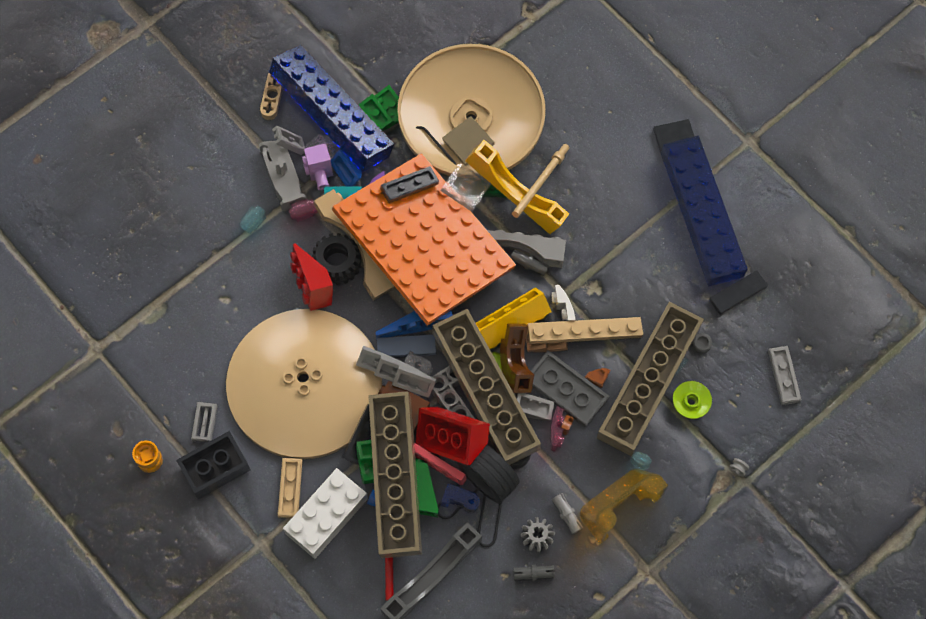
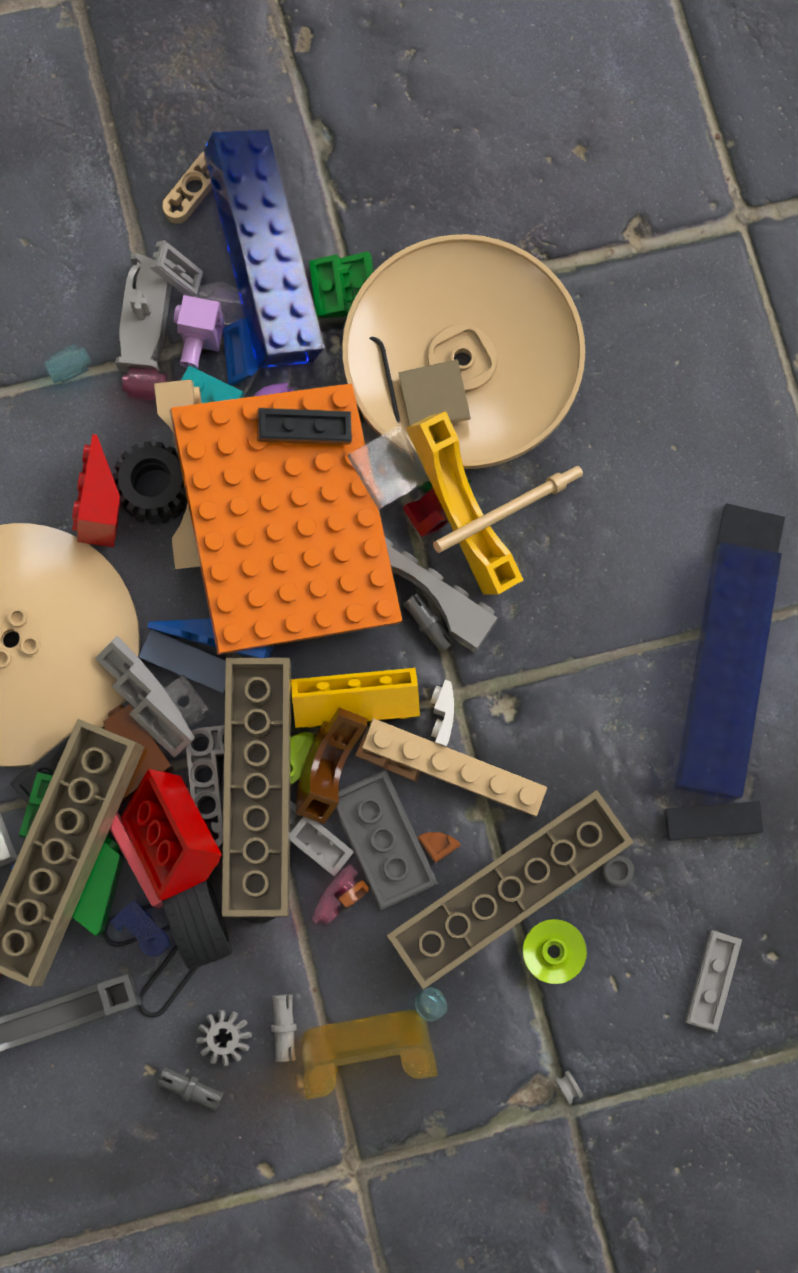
camera: 25 degrees right, 10 degrees up
none -> dark red panel [403,488,449,537]

